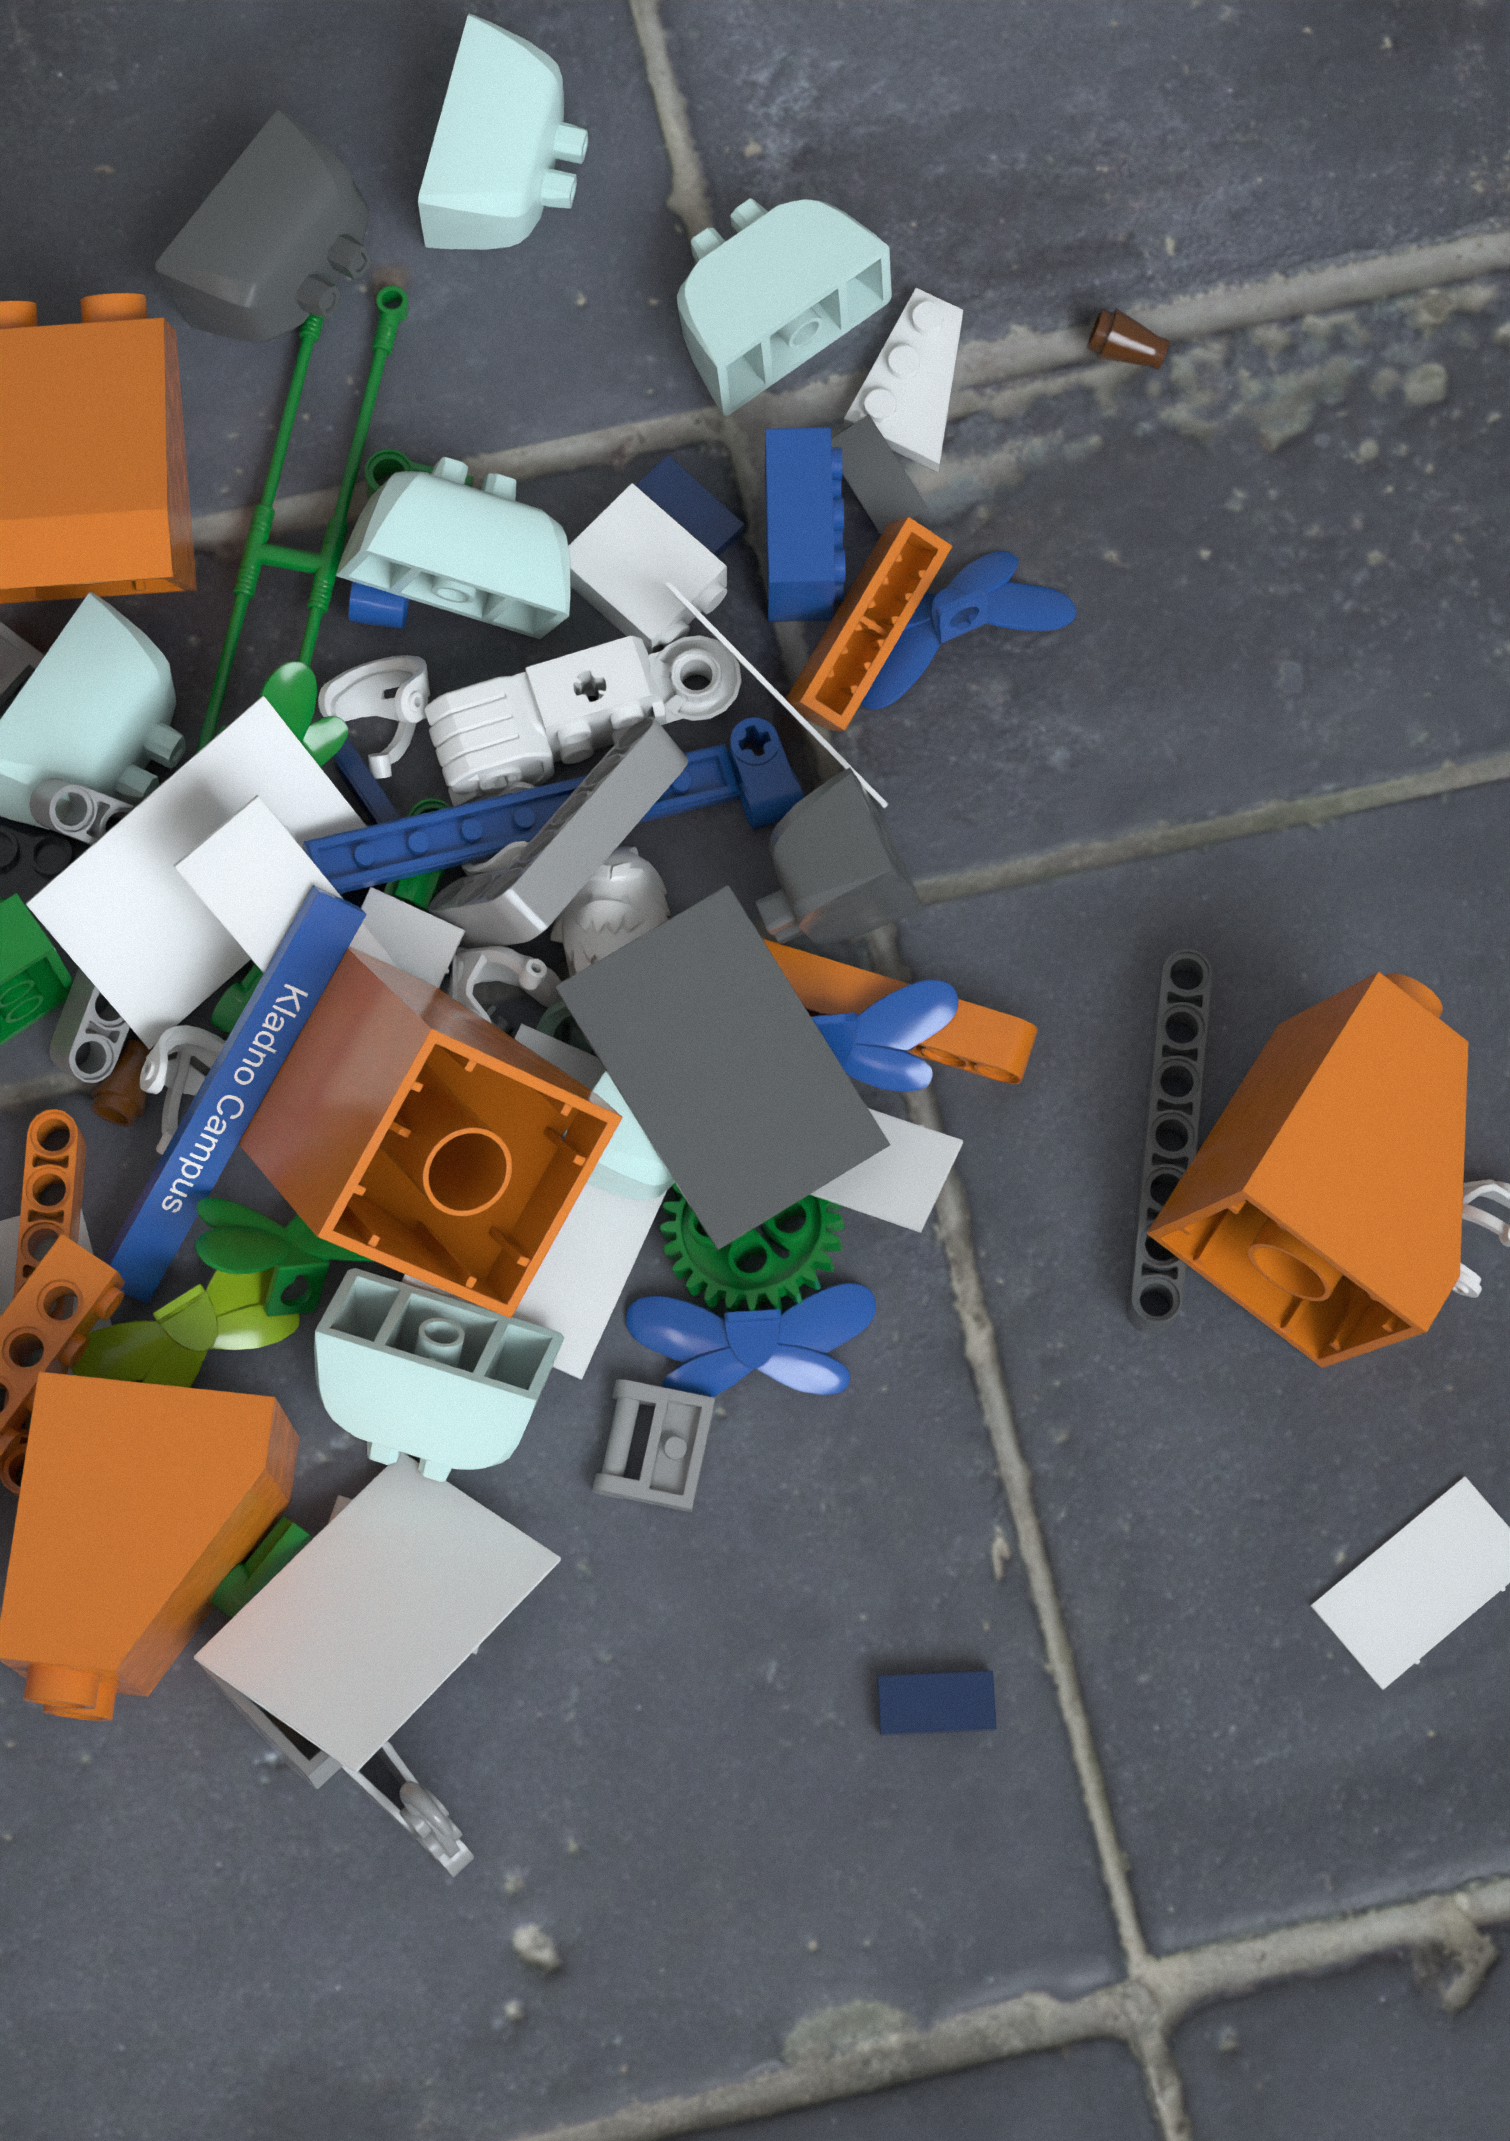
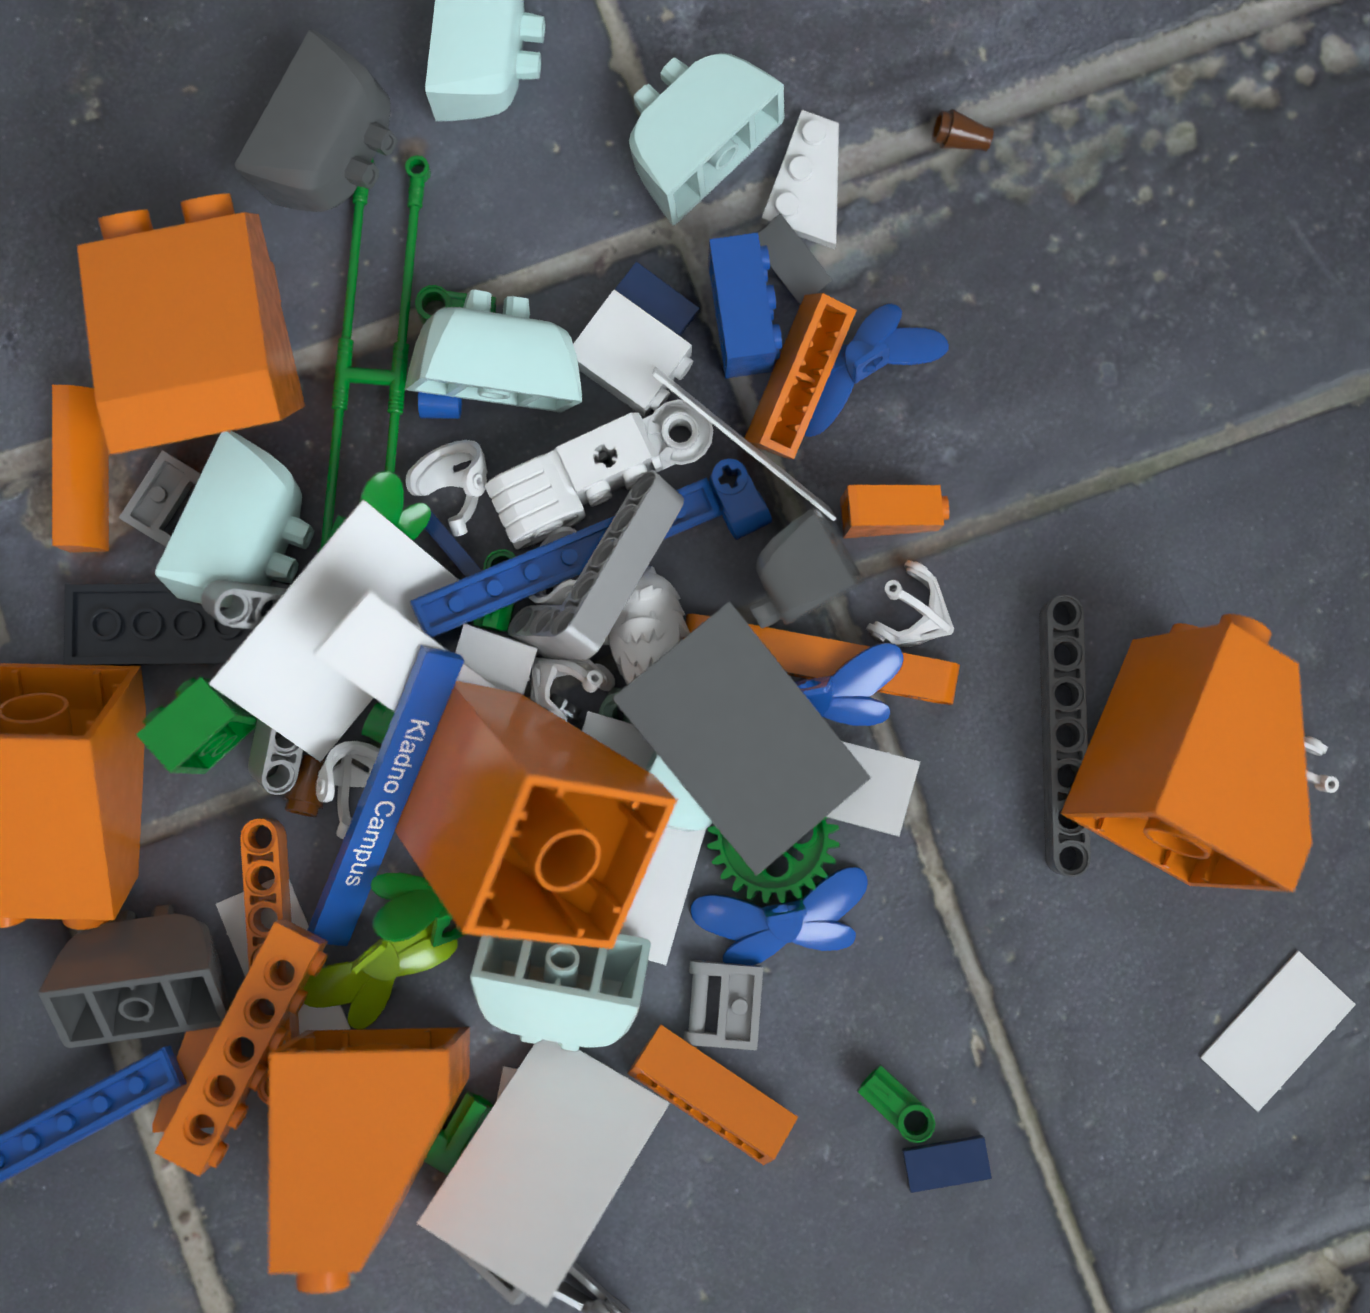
camera: 10 degrees left, 10 degrees up
none -> orange brick [627,1025,798,1165]
none -> orange slope [840,485,950,539]
none -> green piece [857,1064,935,1143]
none -> white helmet [866,560,954,647]

